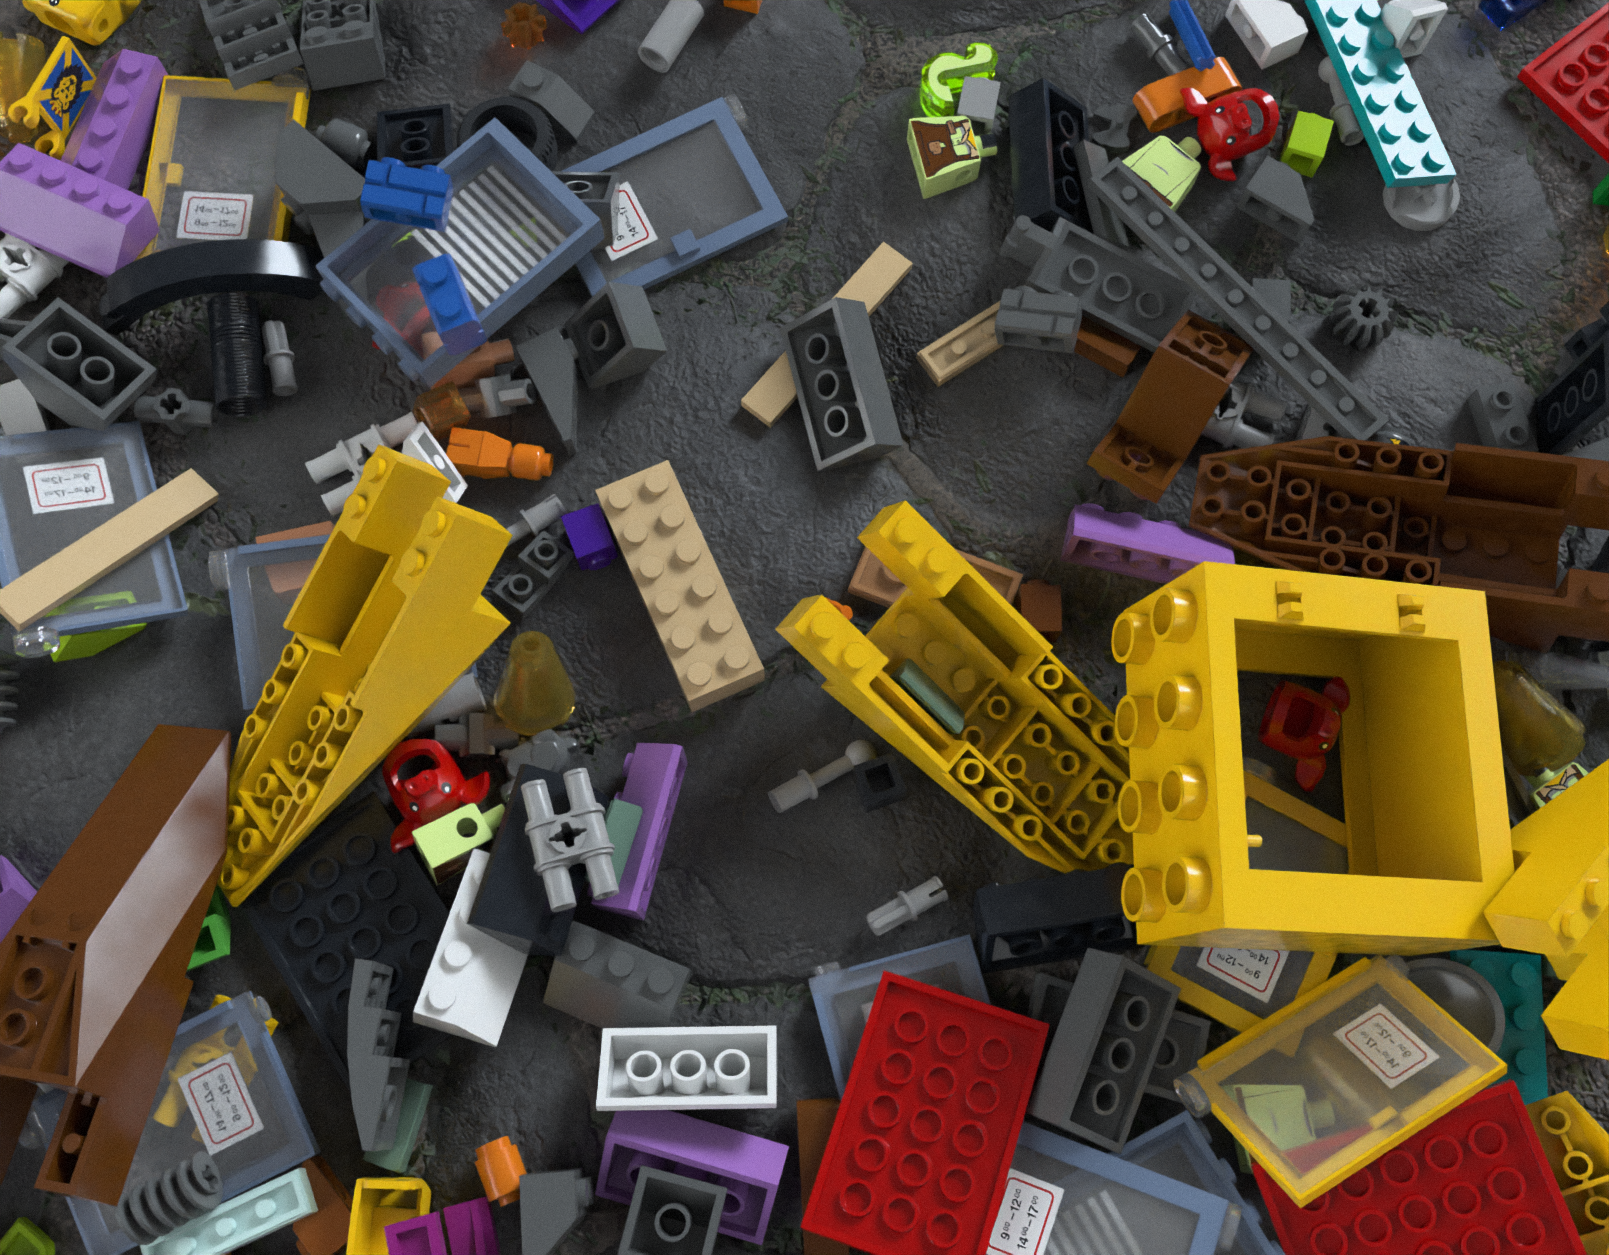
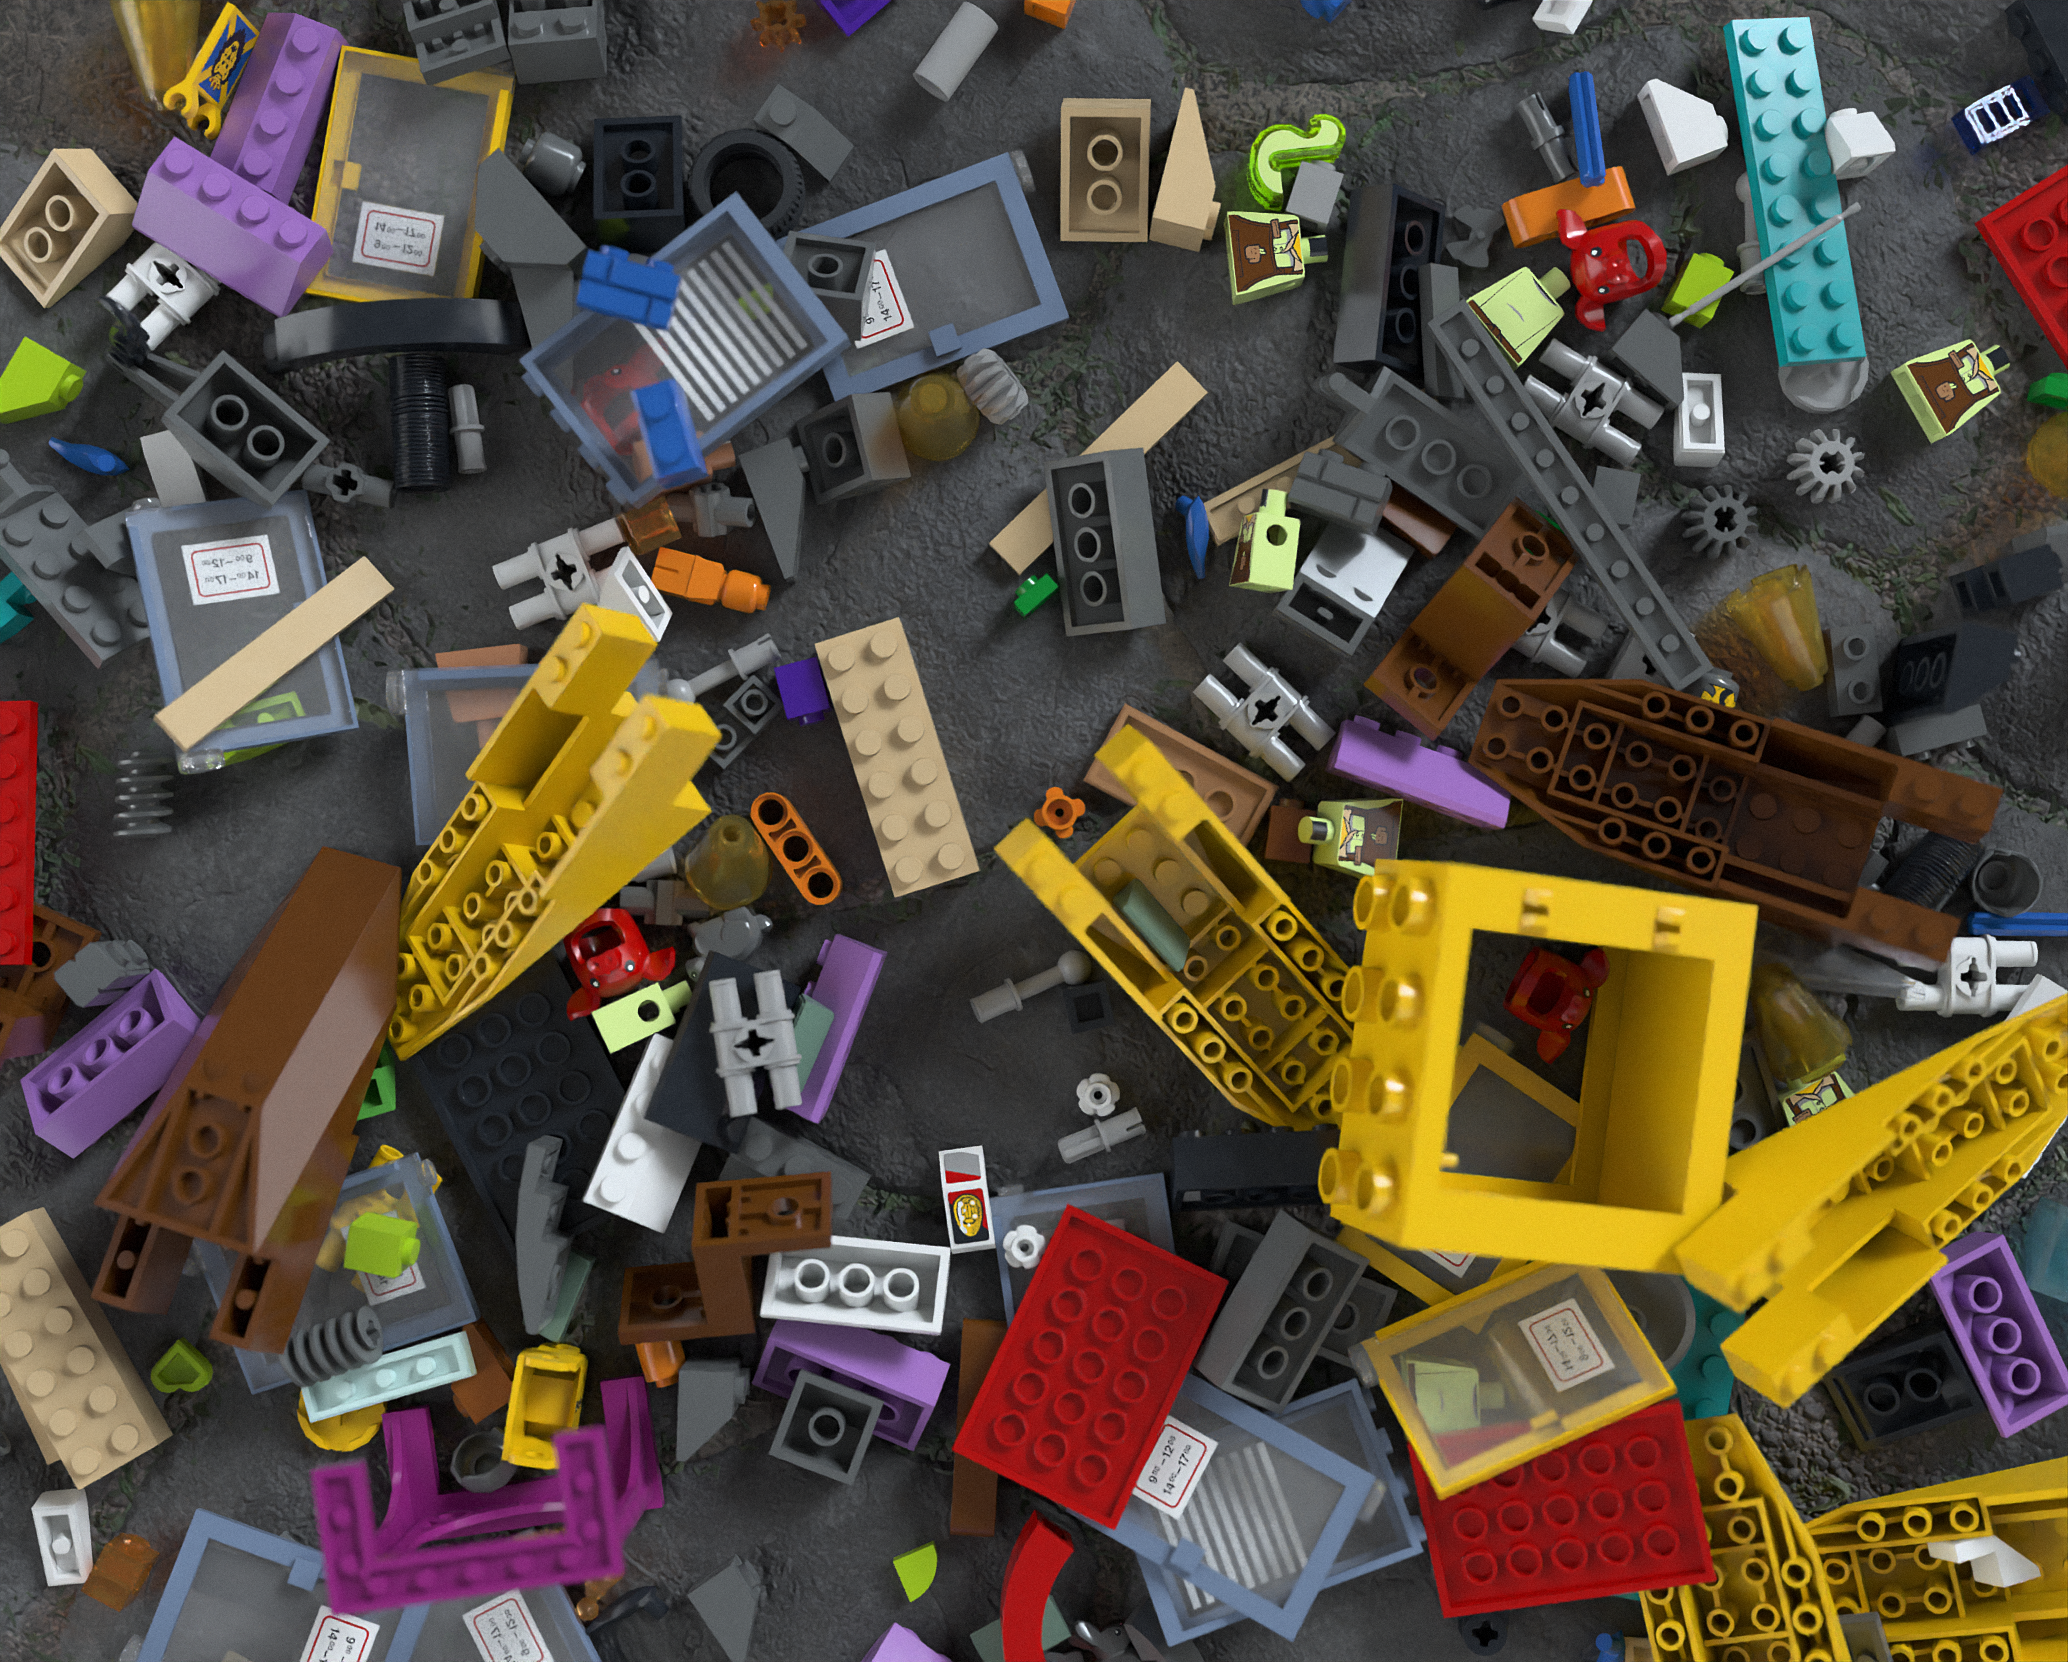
camera: 10 degrees right, 15 degrees up
none -> lime brick [343,1211,420,1279]
none -> reddish brown bracket [618,1171,833,1345]
none -> orange beam [751,793,843,905]
none -> clear yellow cone [894,373,980,461]
none -> slope [939,1145,996,1254]
none -> light grey gear [957,348,1028,425]
none -> white plate [1003,1225,1046,1269]
none -> green plate [1014,573,1058,620]
none -> tan slope [1060,98,1151,242]
none -> white plate [1076,1073,1120,1116]
none -> tan slope [1149,87,1221,252]
none -> blue bar [1175,496,1209,579]
none -> light grey pin [1193,642,1336,782]
none -> yellowish green torso [1229,489,1300,593]
none -> dark grey slope [1272,521,1415,660]
none -> torso [1298,798,1403,879]
none -> light grey pin [1523,338,1665,467]
none -> light grey piece [1668,202,1861,327]
none -> white slope [1673,373,1725,467]
none -> clear yellow cone [1723,564,1829,691]
none -> light grey gear [1786,429,1865,504]
none -> torso [1890,339,2010,443]

